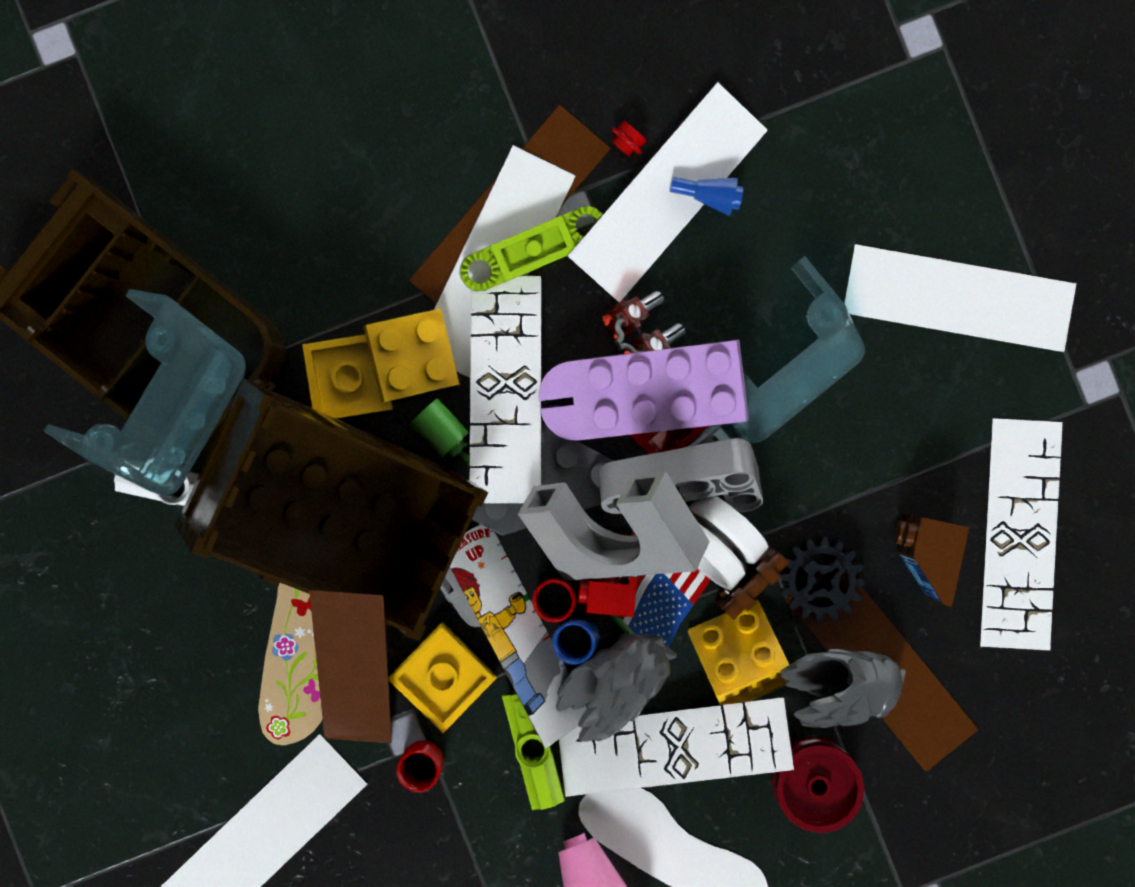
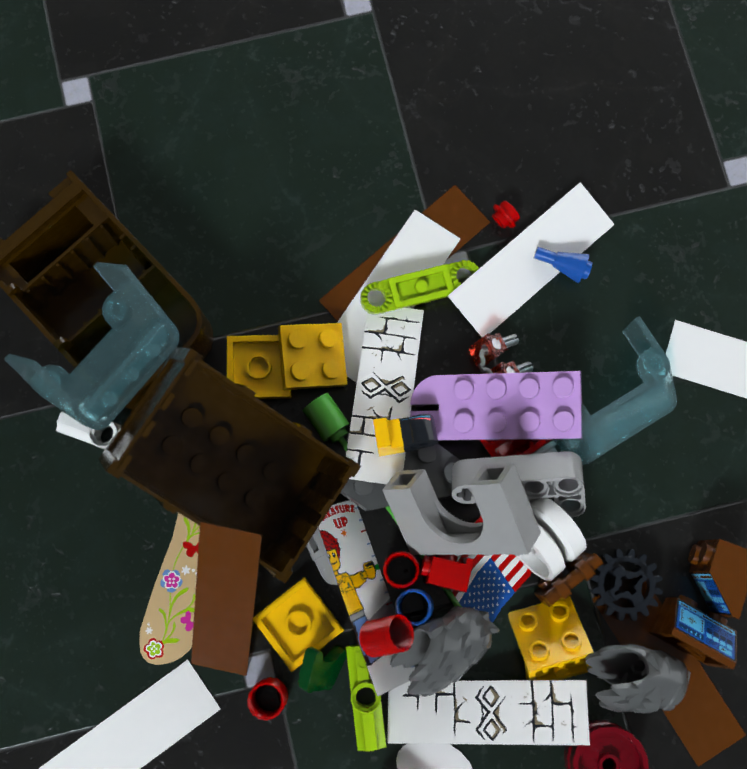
camera: 10 degrees right, 10 degrees down
none -> dark green piece [298,645,347,693]
none -> red piece [359,614,414,658]
none -> leg [373,414,438,456]
none -> slope [649,595,737,670]

